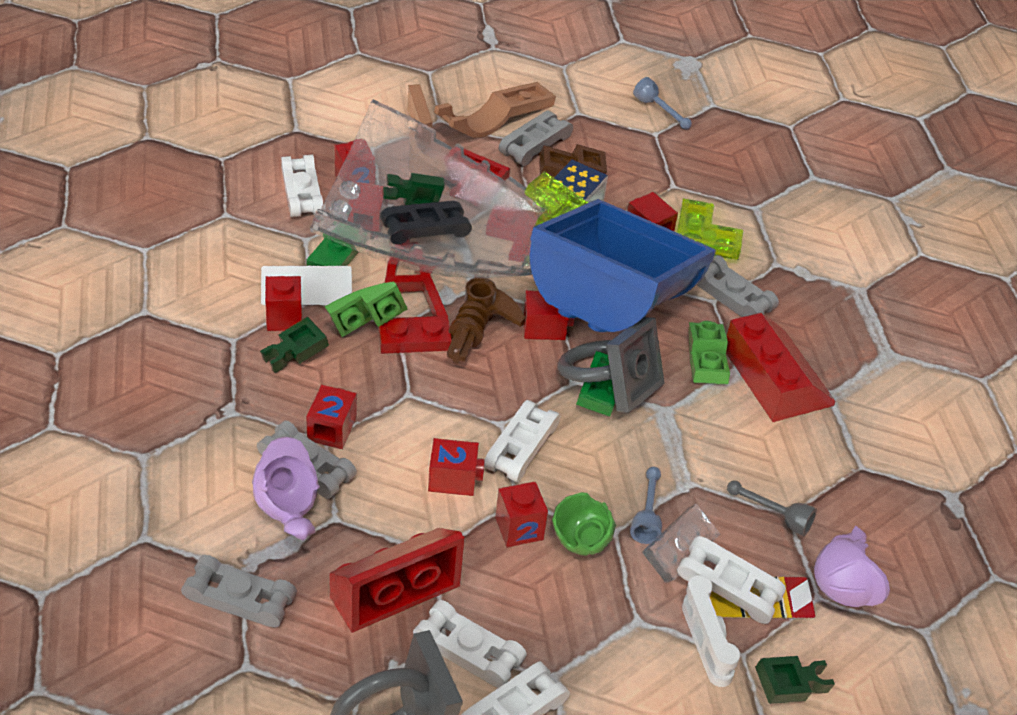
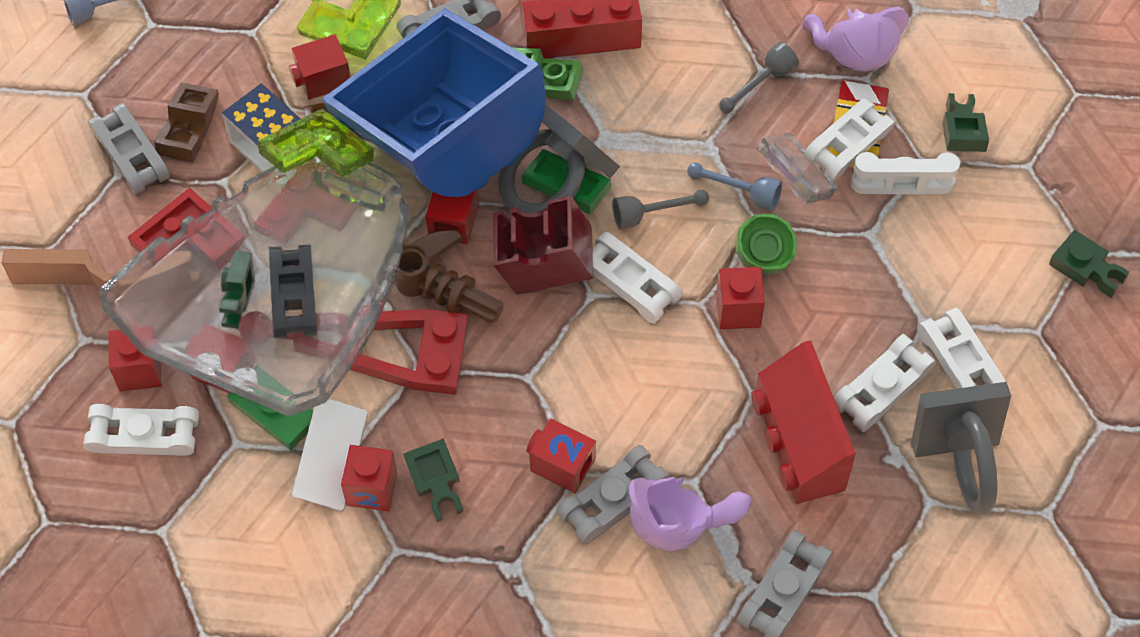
camera: 70 degrees left, 15 degrees up
bright green slope [325,282,408,337] -> none
red brick [428,438,485,496] -> none
nougat piece [434,82,556,138] -> none
none -> dark red piece [493,195,594,295]
none -> dark grey hinge [612,190,709,230]

